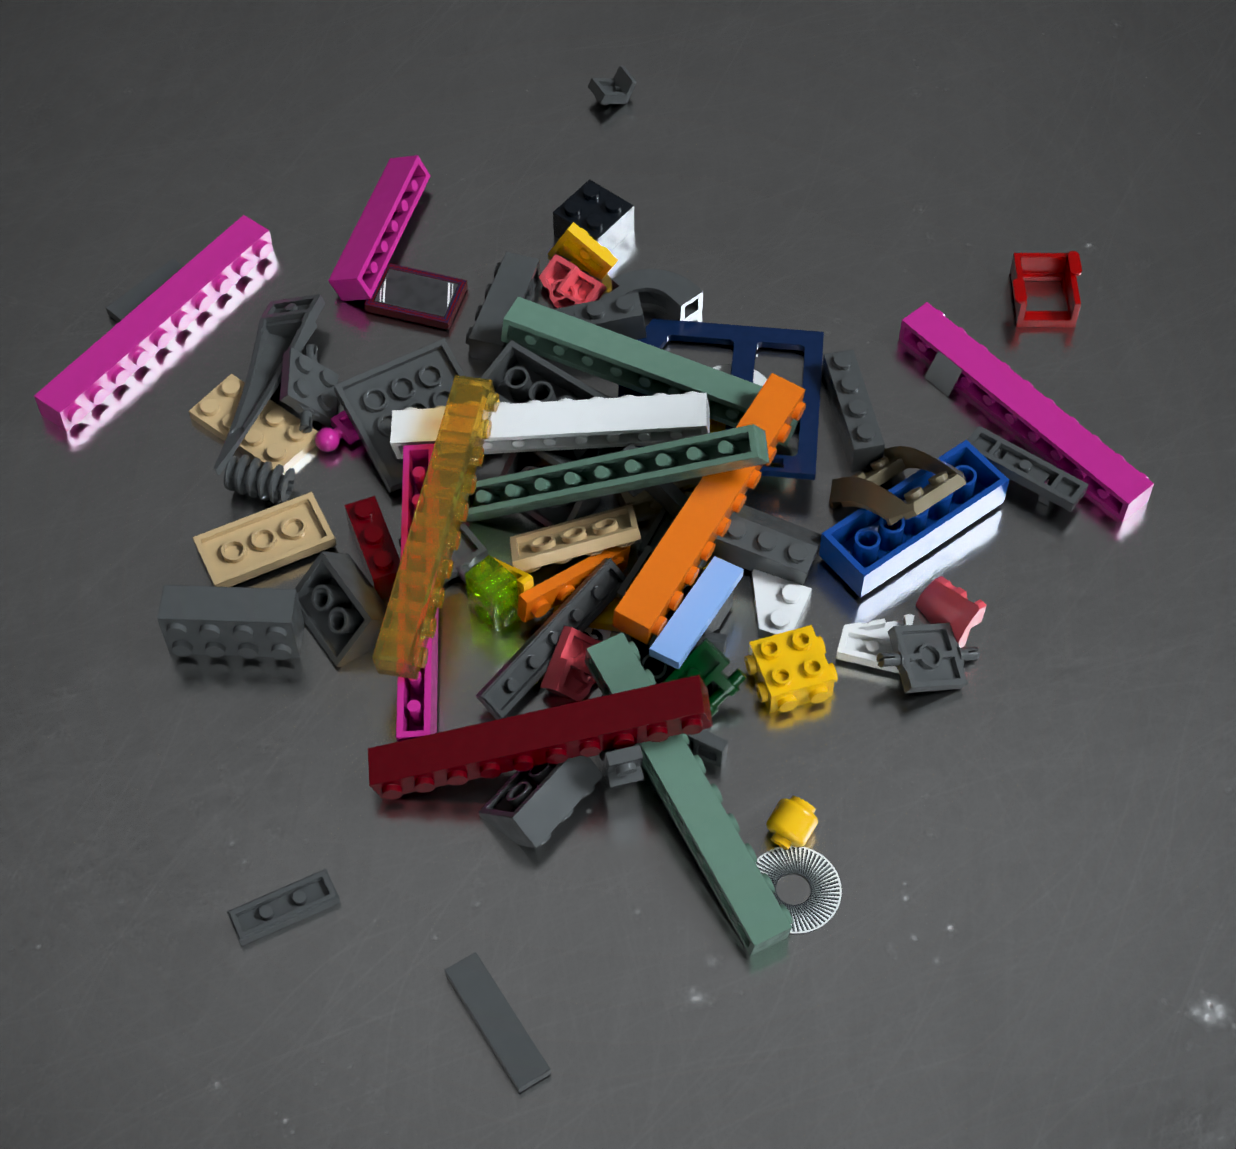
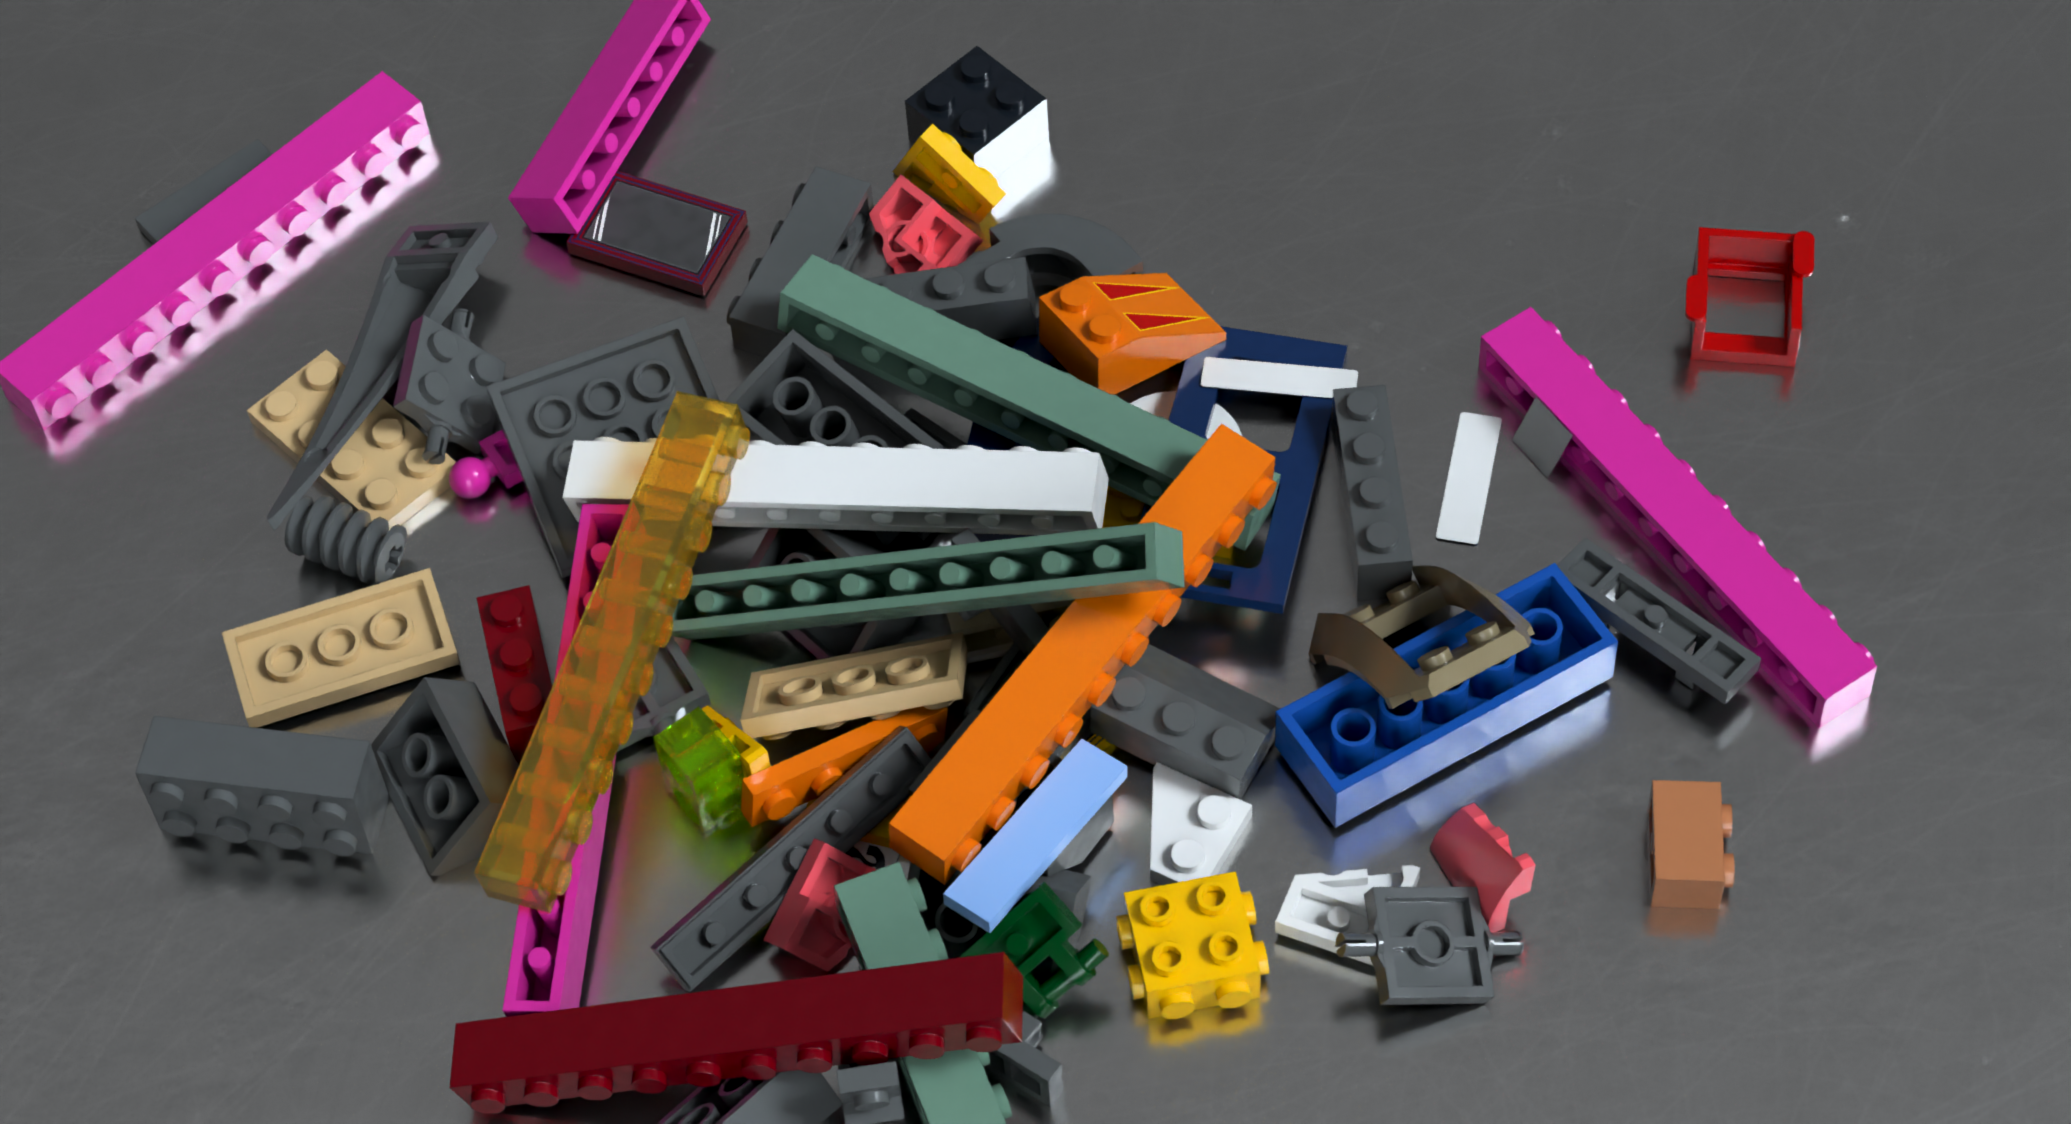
camera: 10 degrees right, 0 degrees up
none -> orange slope [1039,273,1226,395]
none -> white sticker [1201,357,1358,398]
none -> white sticker [1436,412,1502,544]
none -> nougat brick [1648,780,1735,909]

